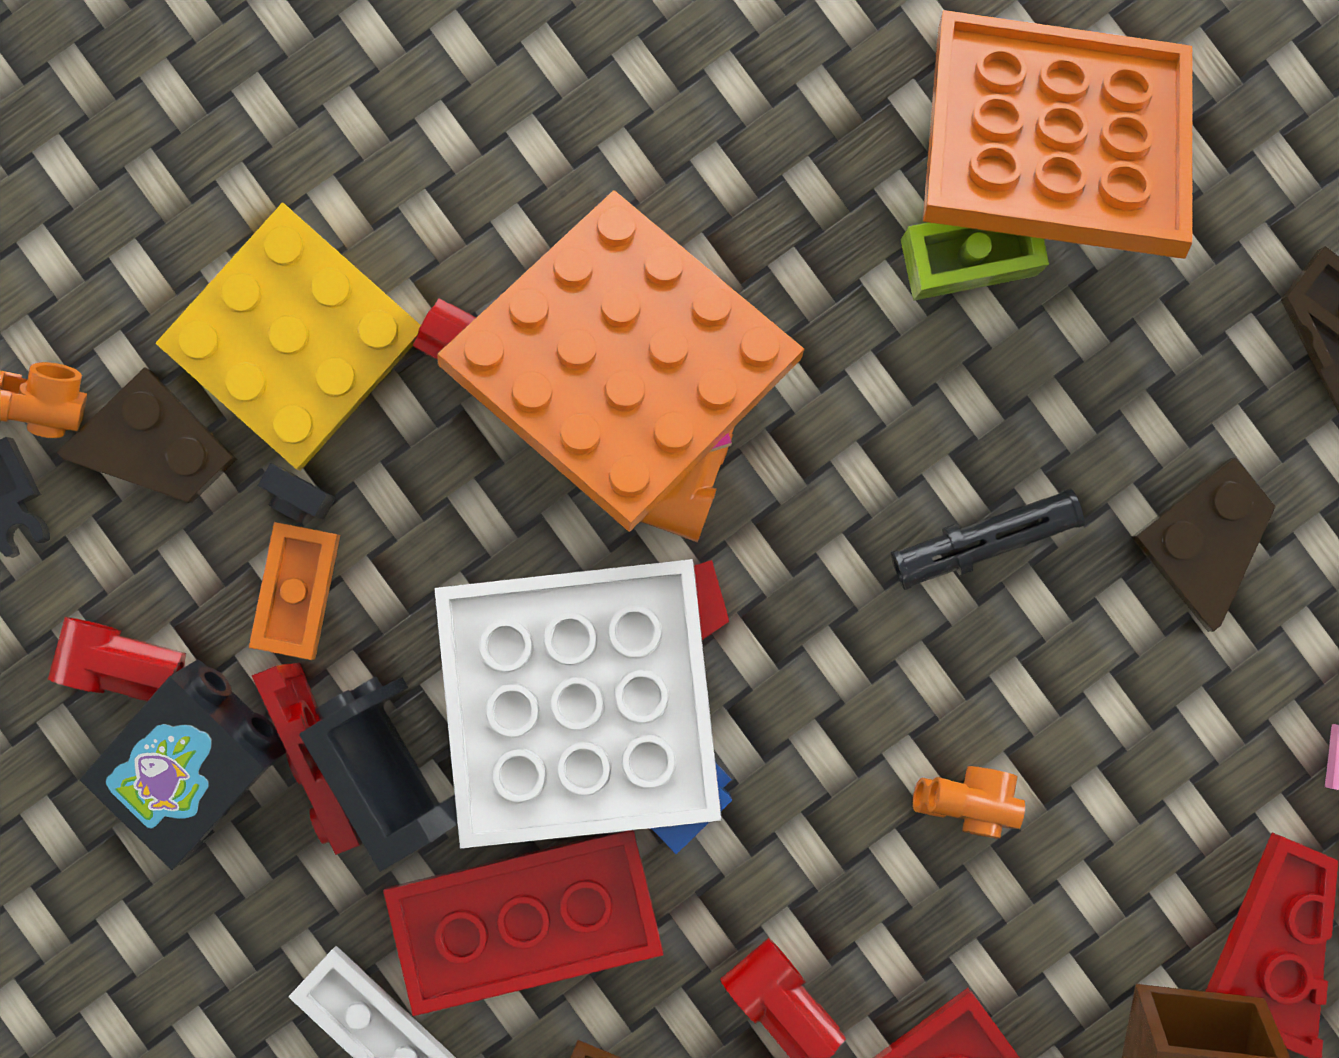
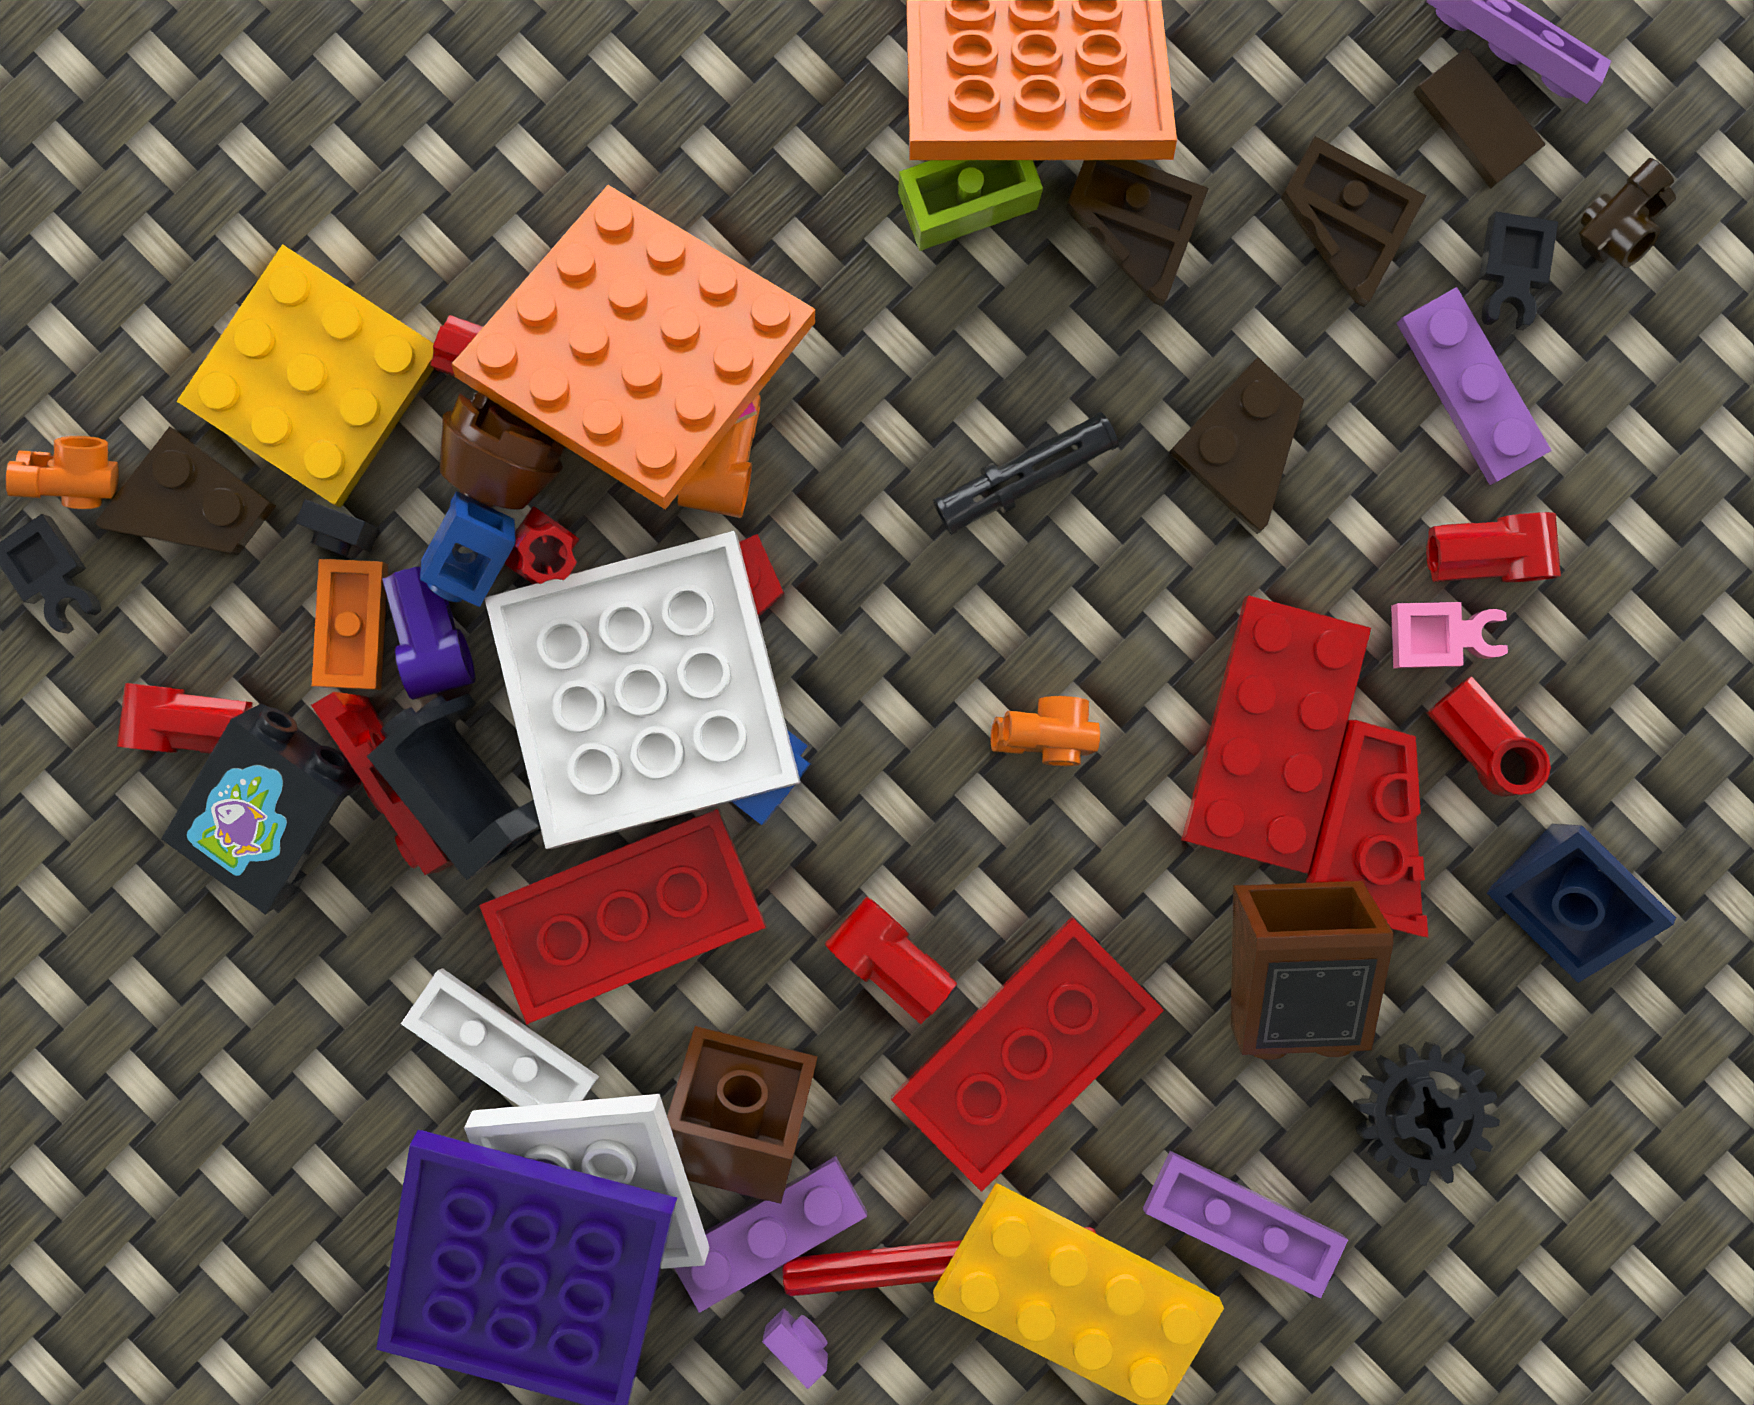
camera: 10 degrees left, 0 degrees up
none -> dark purple piece [382,567,476,700]
none -> blue brick [420,491,516,607]
none -> reddish brown cone [439,392,565,510]
none -> red piece [504,506,580,585]
none -> dark brown wing [1066,160,1209,307]
none -> red plate [1181,595,1371,874]

